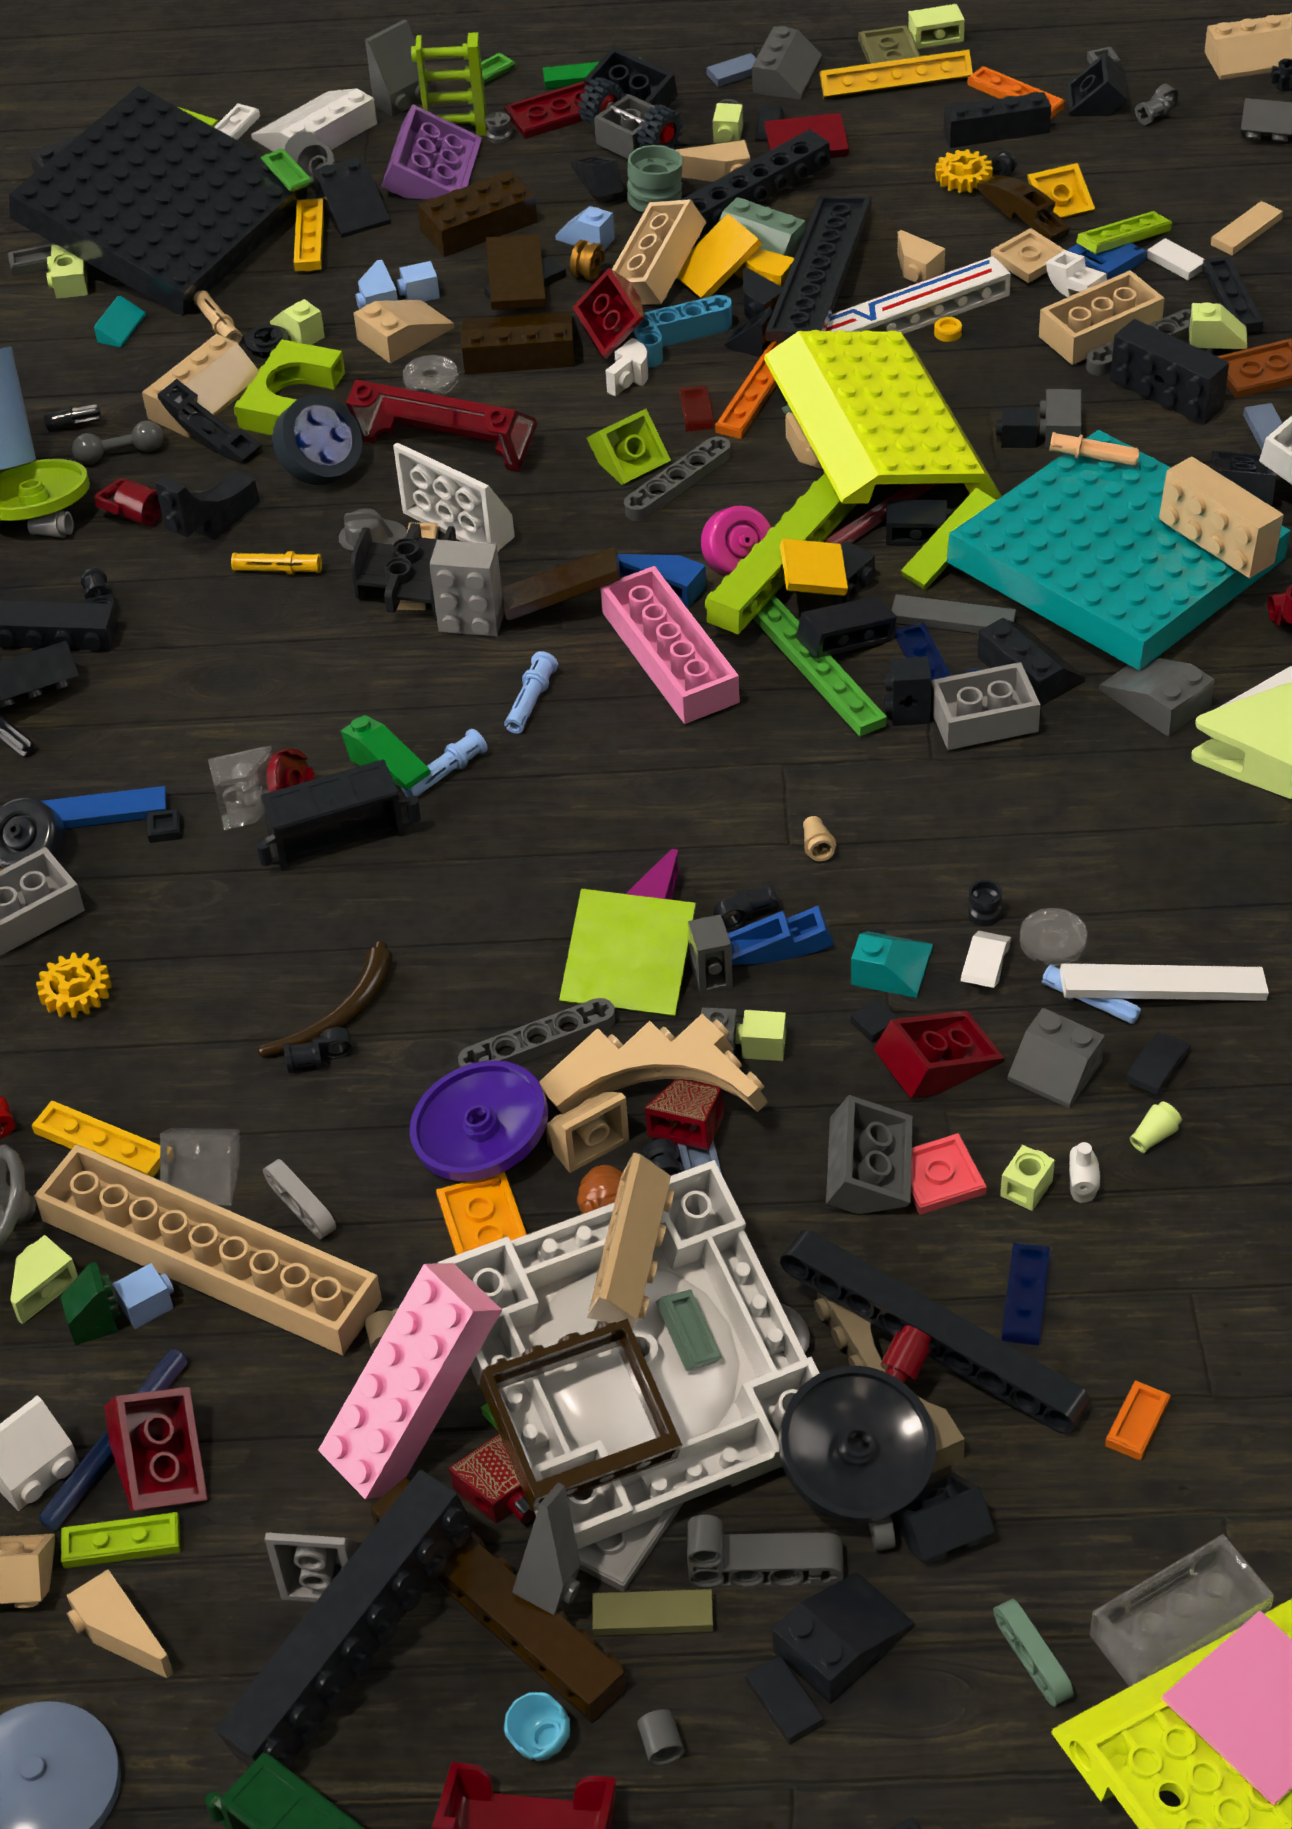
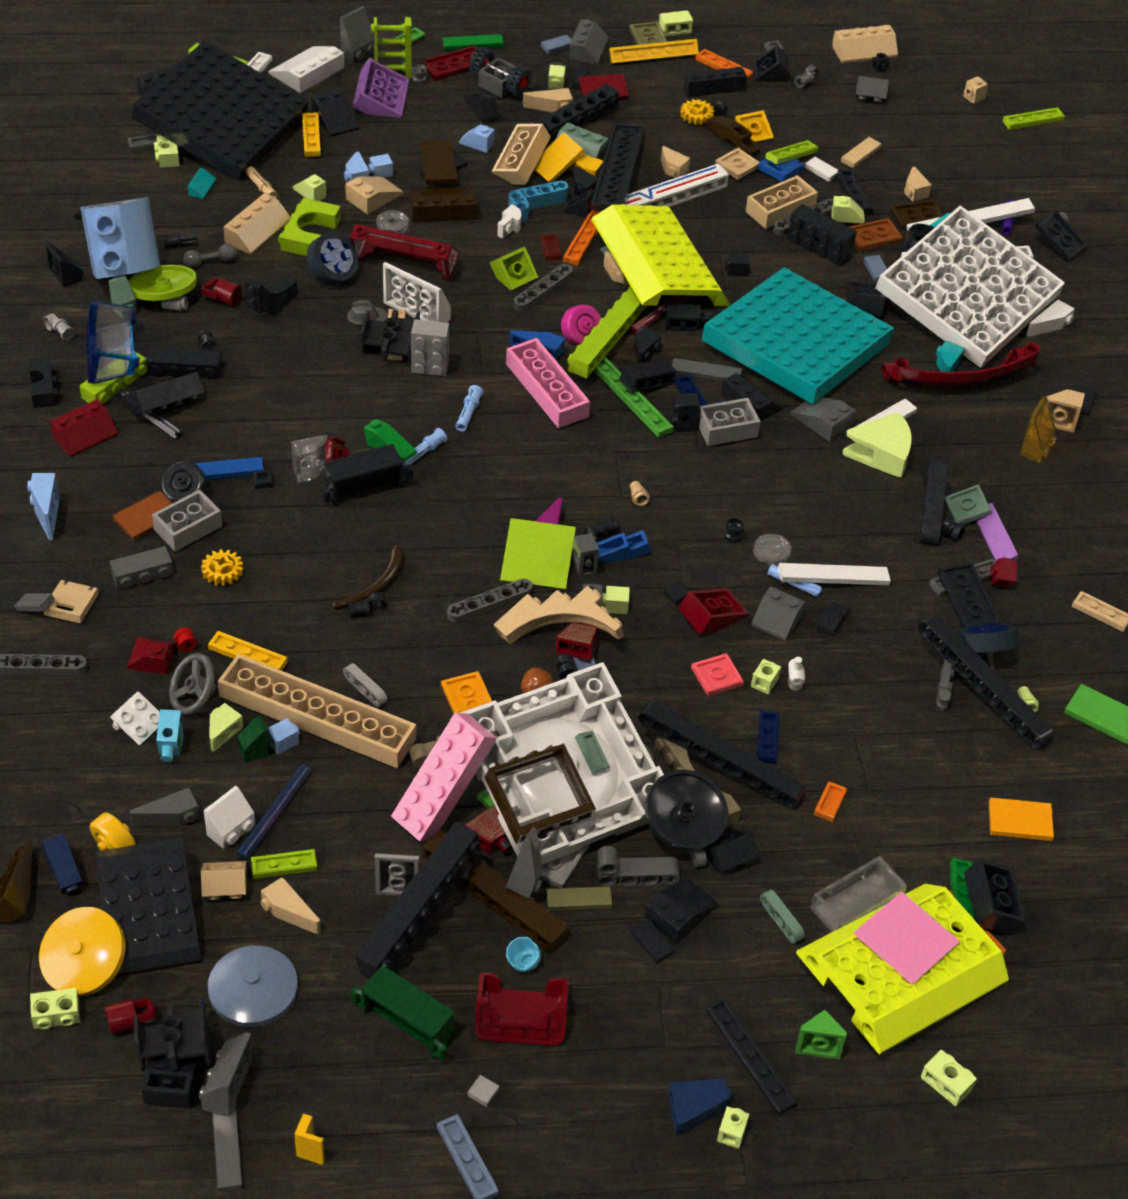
camera: 10 degrees left, 0 degrees up
dark red slope [104,1387,207,1512] -> none
black slope [157,379,262,463] -> none
clear slope [160,1128,239,1206] -> none
yellow pin [231,551,322,575] -> none
black gear [245,325,289,357] -> none
bright green tile [261,148,312,192] -> none
dark grey piece [284,131,335,183] -> none
dark purple dish [410,1060,548,1181] -> none
dark brown brick [418,170,538,257] -> none
dark brown tile [503,546,621,620] -> none
tan slope [546,1092,629,1173] -> none
pearl gold wheel [570,239,605,282] -> none
dark red slope [572,268,644,359] -> none
black slope [584,47,678,107] -> none
tan slope [587,1153,674,1328] -> none
sand green wheel [627,145,683,212] -> none
dark grey beam [637,1709,684,1766] -> none
yellow tile [780,539,848,596] -> none
dark grey slope [826,1095,913,1214] -> none
teal slope [851,931,933,998] -> none
dark red brick [880,1325,931,1384] -> none
lime tile [901,488,996,591] -> none
yellow tile [934,317,962,342] -> none
white slope [961,931,1011,988] -> none
dark grey brick [1039,389,1081,448] -> none
white brick [1046,250,1107,297] -> none
light nougat axle [1049,432,1139,466] -> none
yellowish green cone [1129,1101,1182,1153] -> none
tan brick [1159,456,1284,578] -> none

